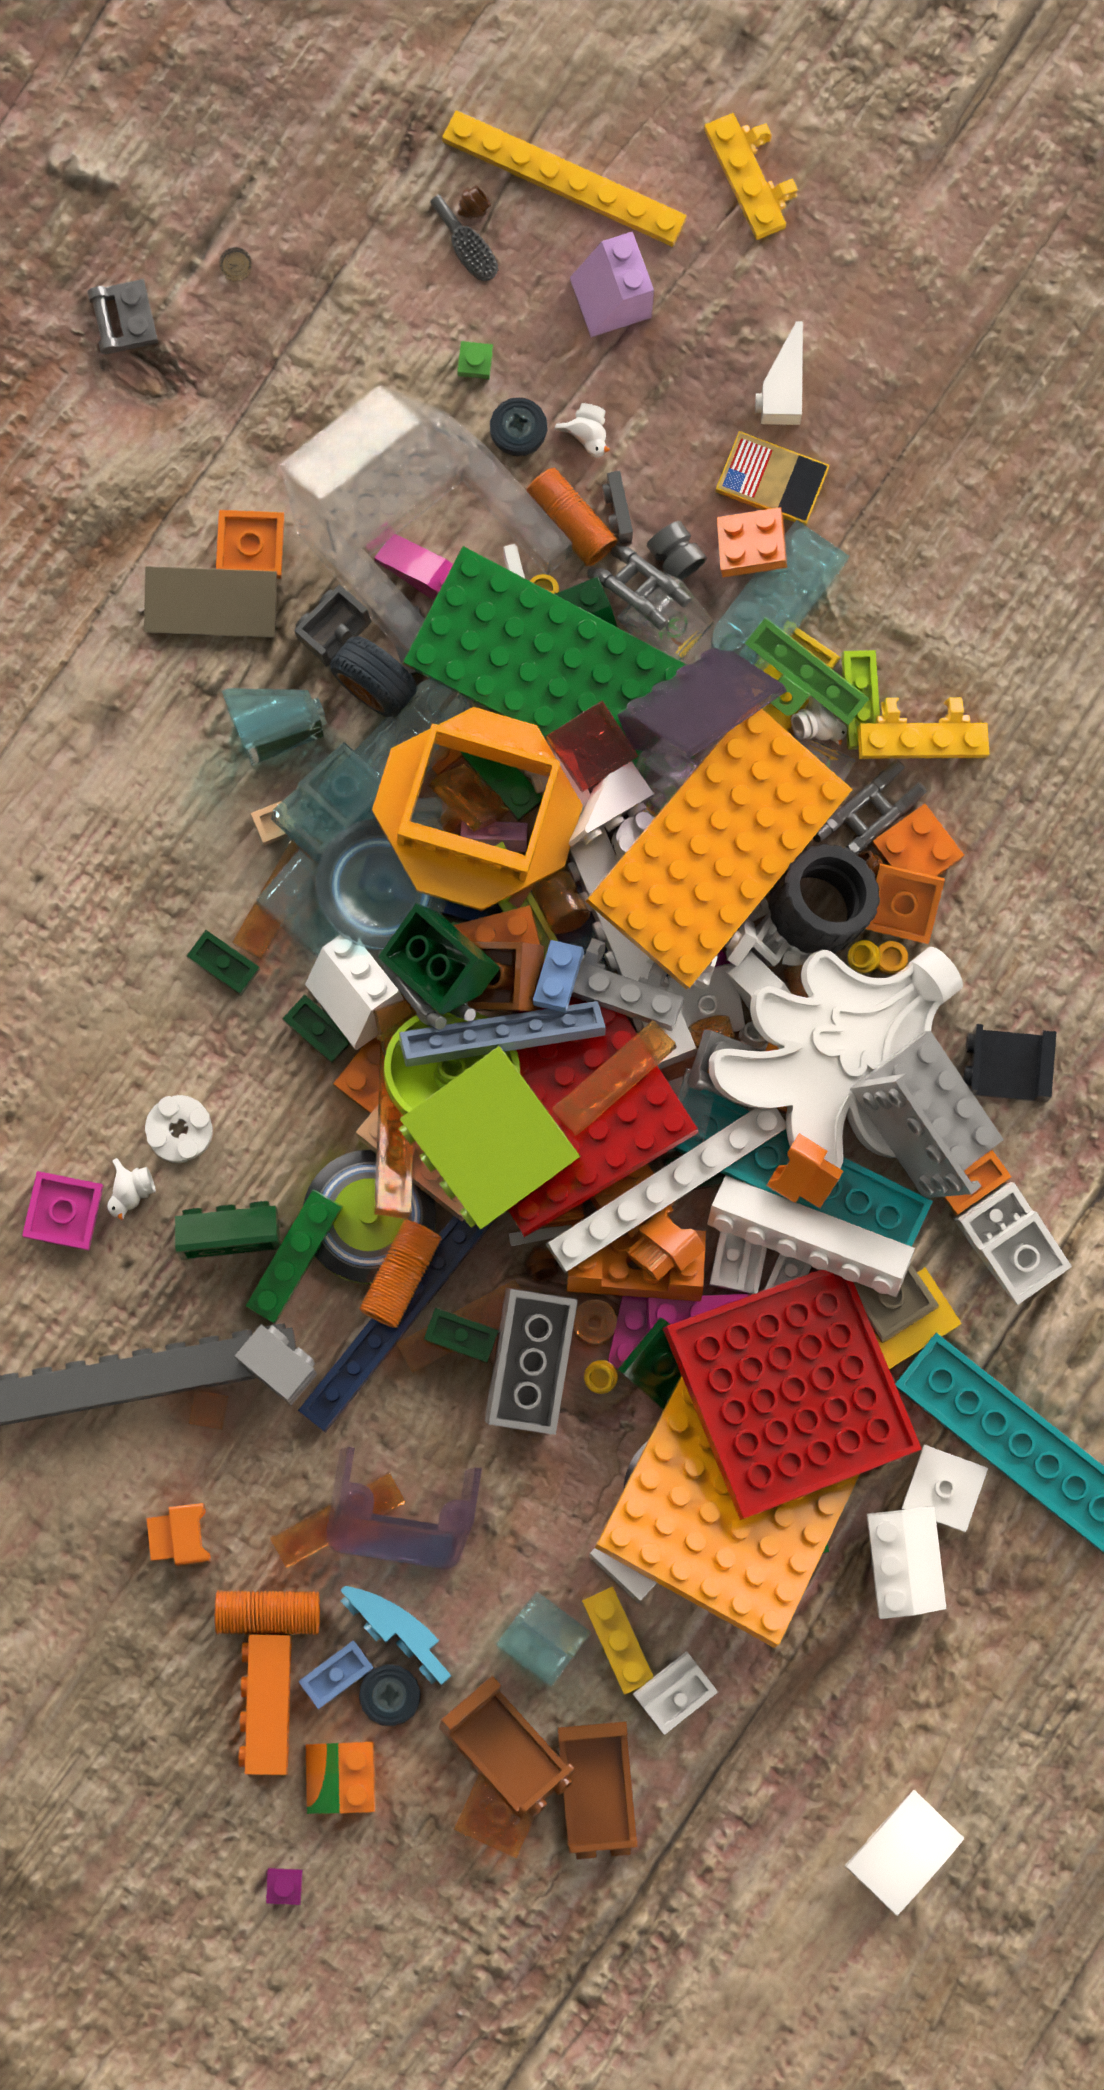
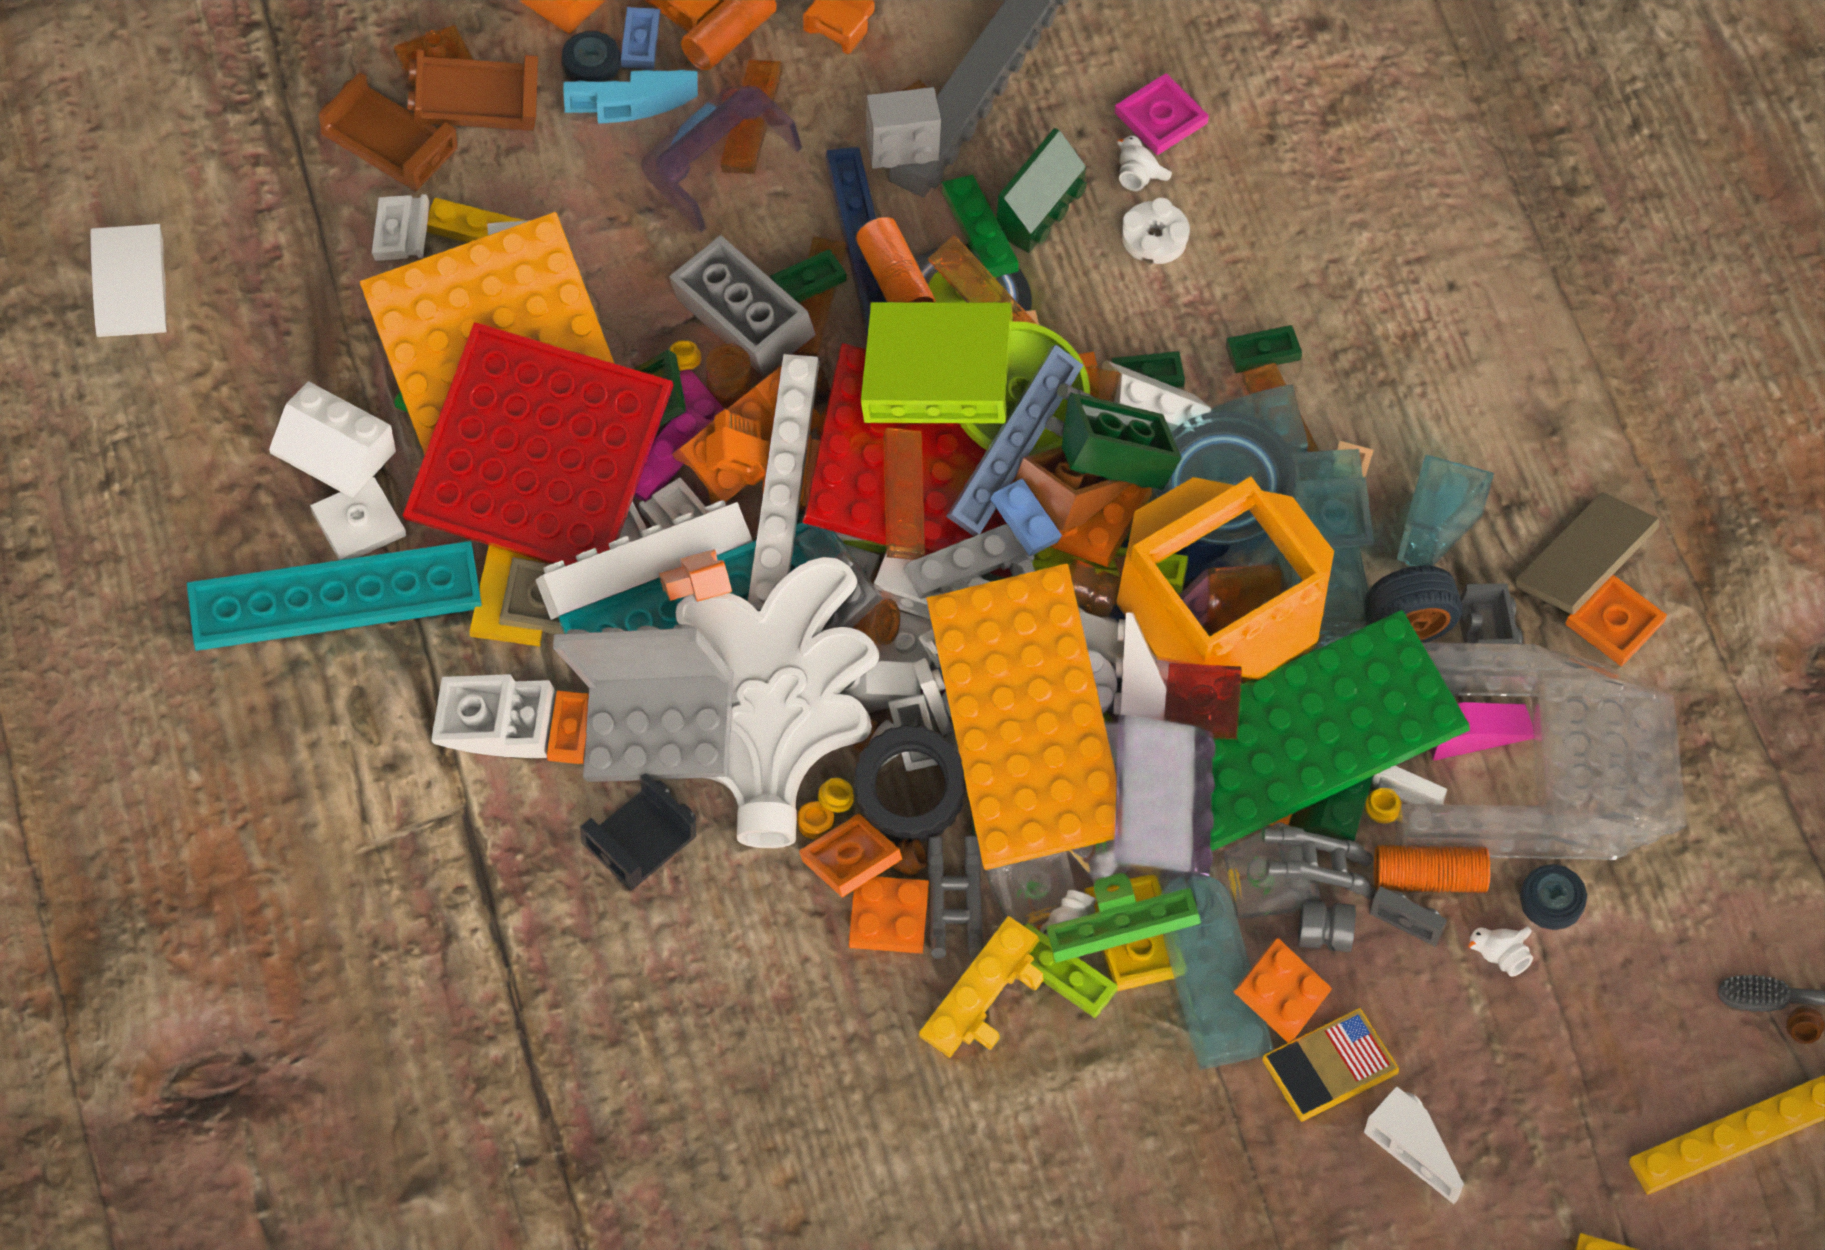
camera: 130 degrees right, 20 degrees down
bright green plate [457,341,493,379] -> none
clear light blue slope [496,1592,591,1687] -> none
lavender slope [570,231,654,337] -> none

